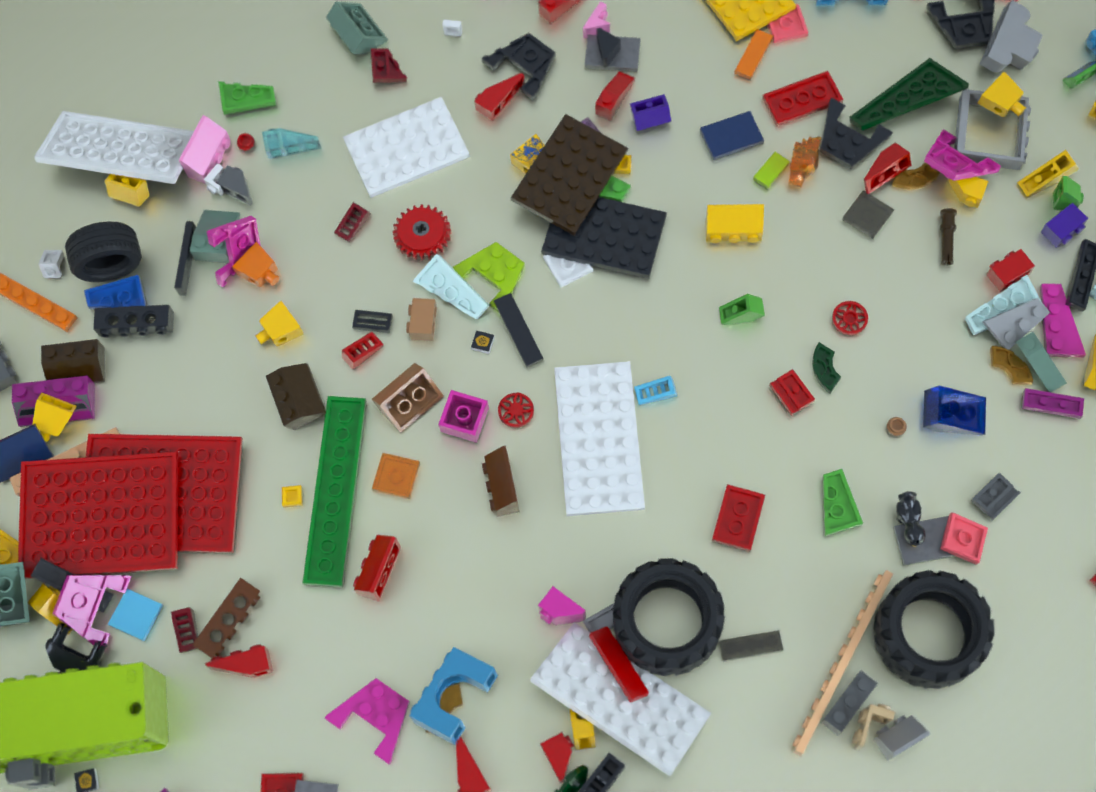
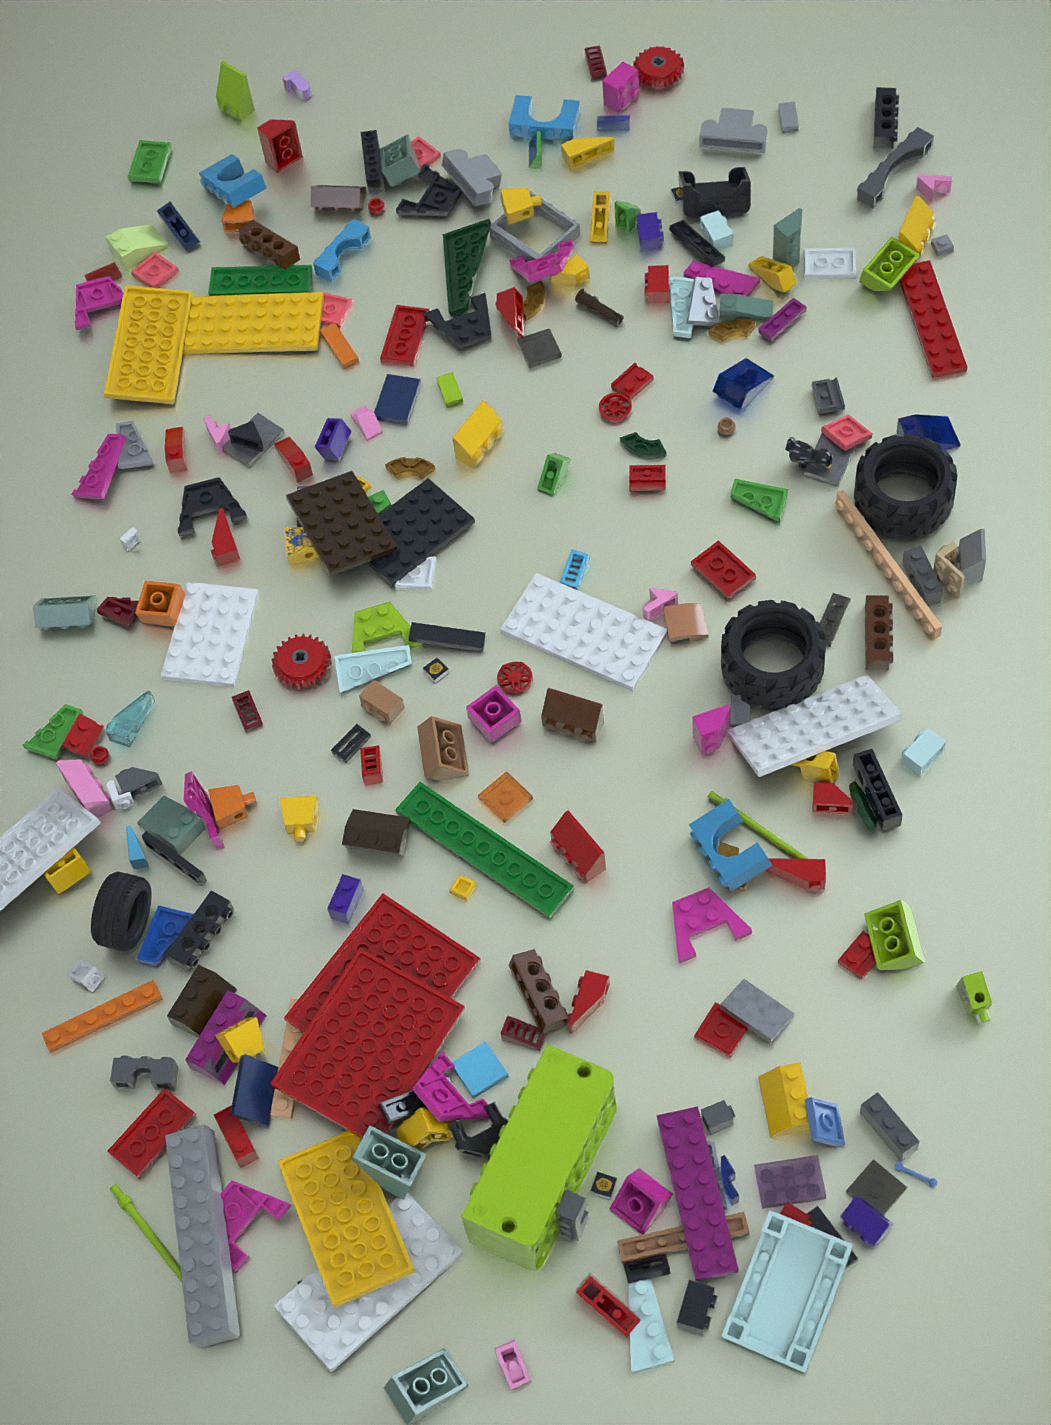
camera: 55 degrees left, 10 degrees down
red tile [589,626,649,703] -> none
clear orange piece [788,136,822,187] -> none
none -> red plate [61,713,104,760]
none -> medium azure slope [126,826,148,870]
none -> orange brick [135,581,186,627]
none -> dark purple brick [327,874,364,924]
none -> bright pink slope [350,405,383,441]
none -> pearl gold tile [385,457,436,479]
none -> red plate [611,363,654,400]
none -> bright pink slope [643,588,678,621]
none -> nougat slope [663,603,709,642]
none -> lime bar [707,791,807,859]
none -> reddish brown brick [865,595,893,670]
none -> clear blue slope [896,414,961,450]

